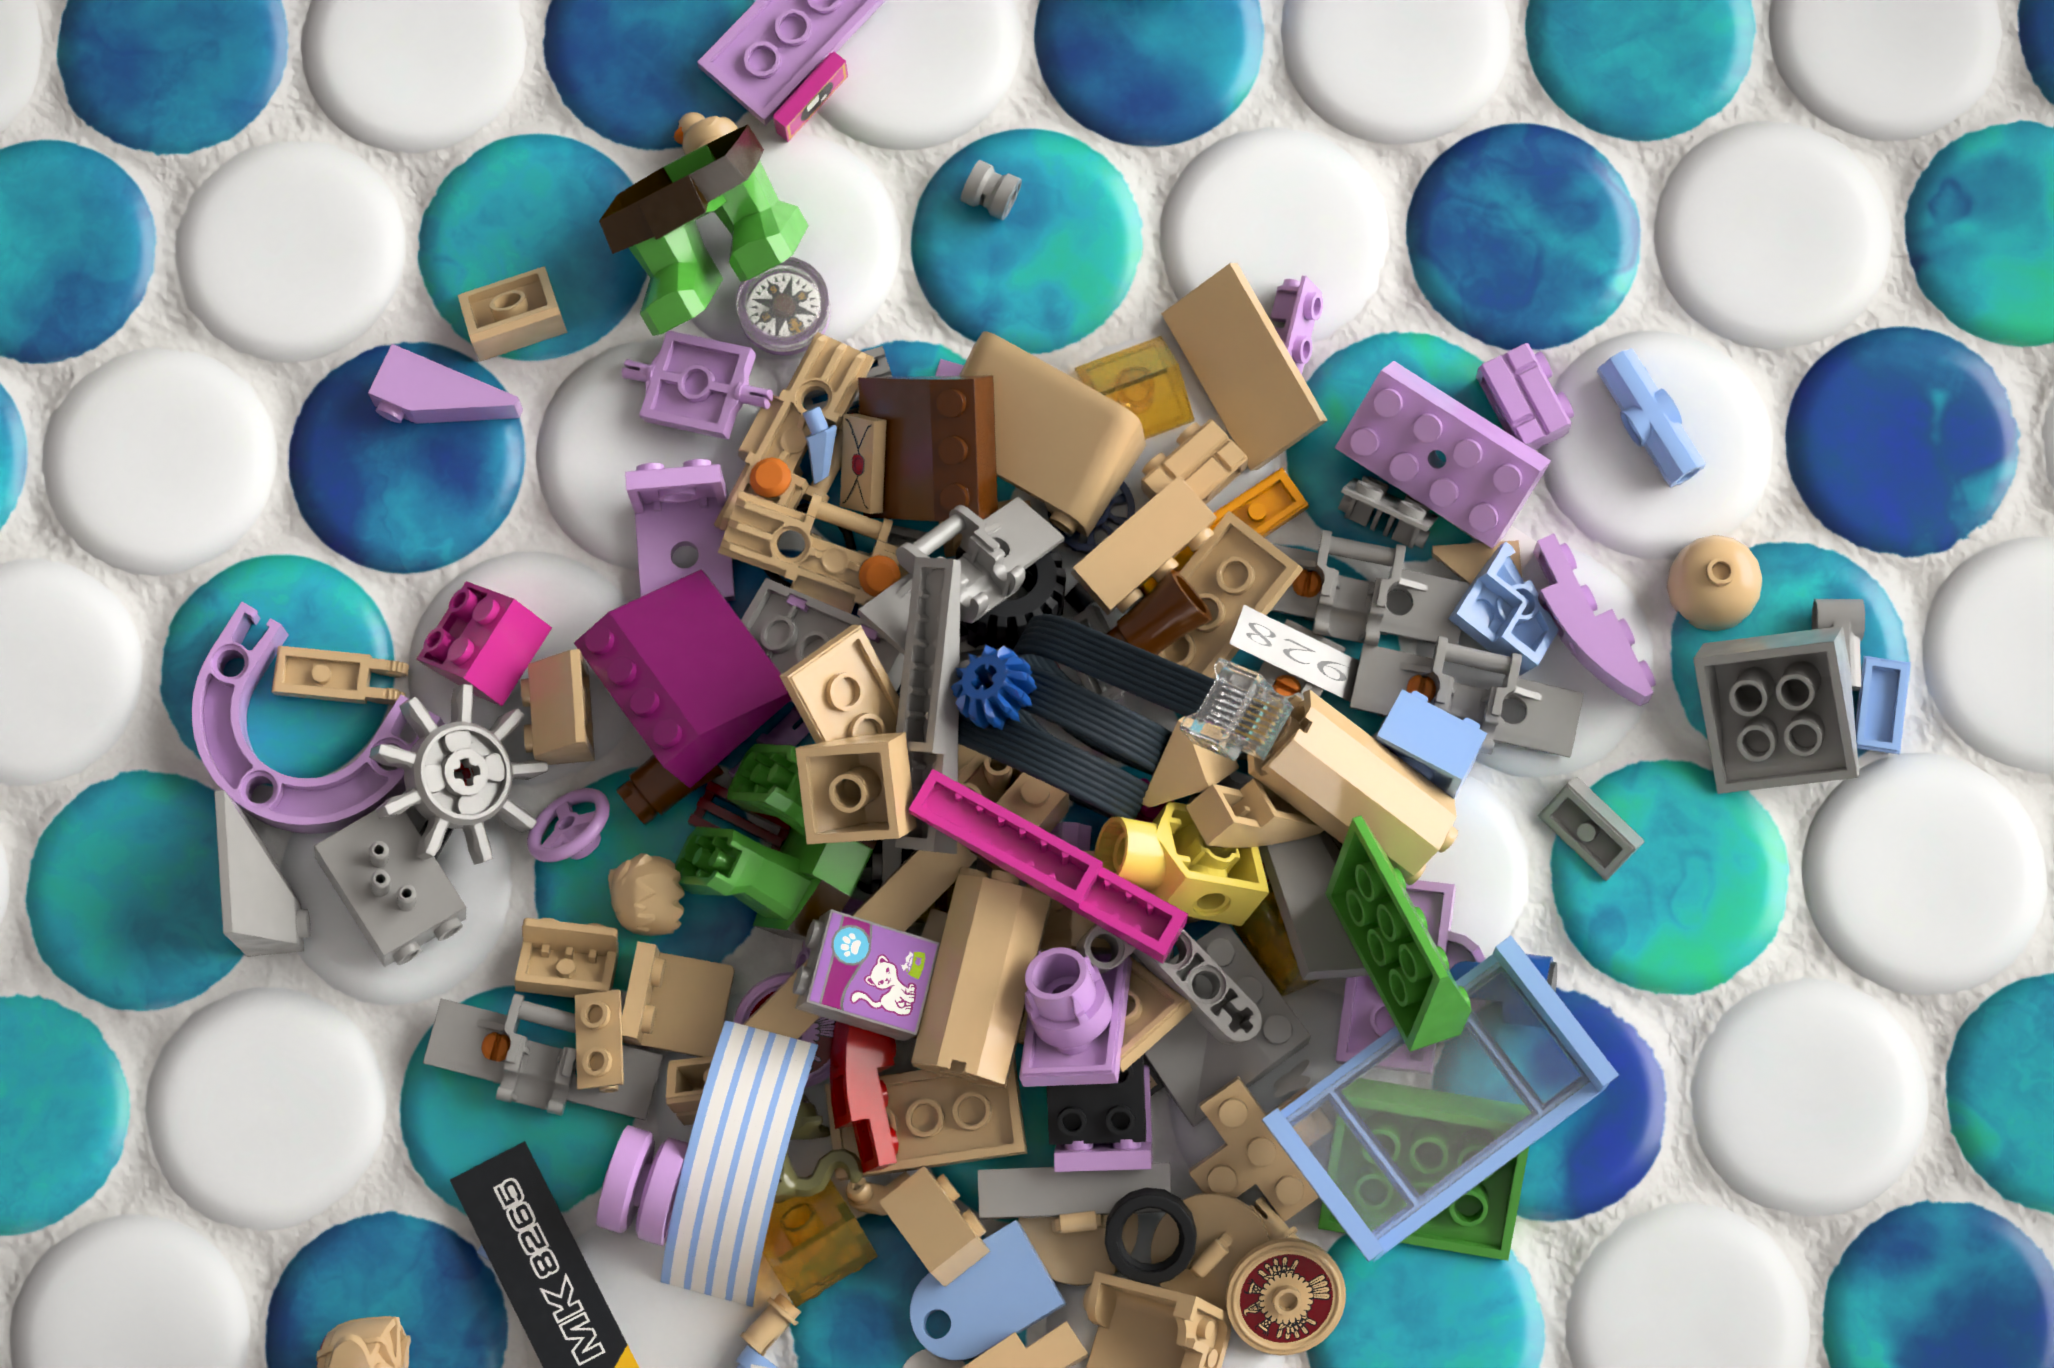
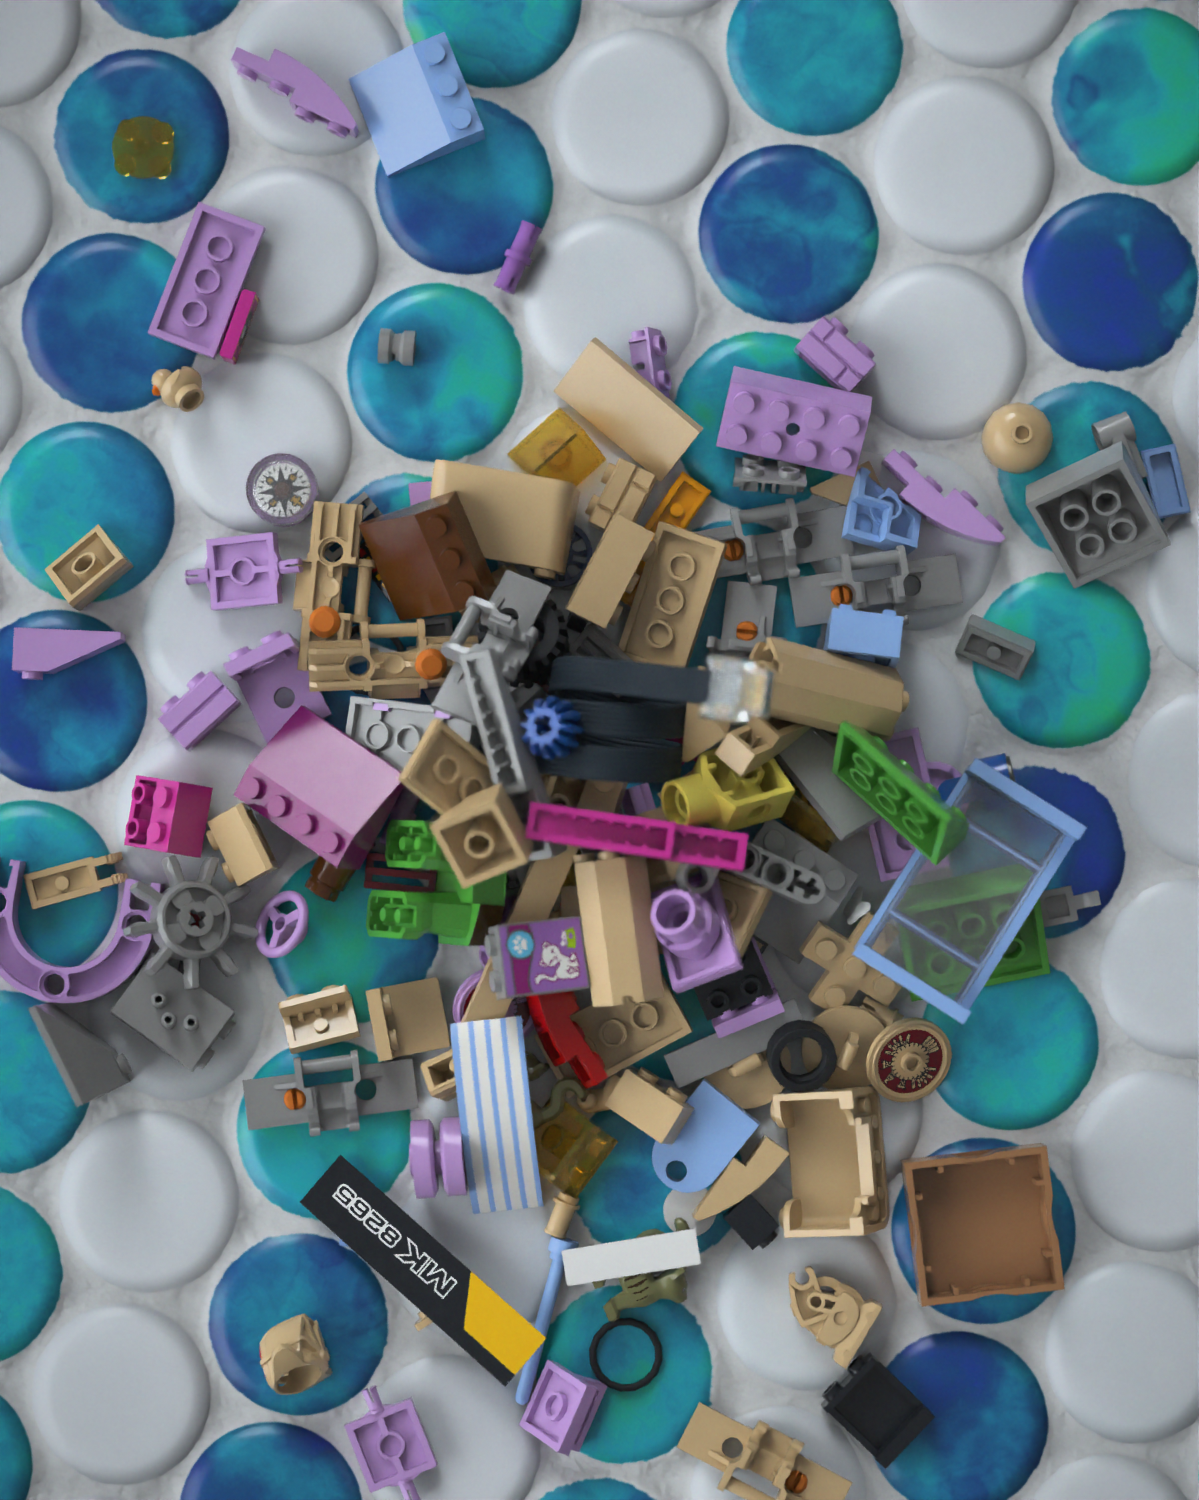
camera: 25 degrees left, 10 degrees up
tan hinge [575,989,624,1093] -> none
bright green piece [599,125,809,336] -> none
tan hair [608,853,685,936] -> none
light blue bar [802,406,837,484] -> none
tan tile [840,413,887,514] -> none
reddish brown plant [1106,568,1213,655] -> none
sticker [1229,605,1384,718] -> none
light blue piece [1597,348,1706,488] -> none
none -> lavender brick [158,671,242,751]
none -> medium lavender pin [494,220,542,295]
none -> light grey plate [1040,885,1101,928]

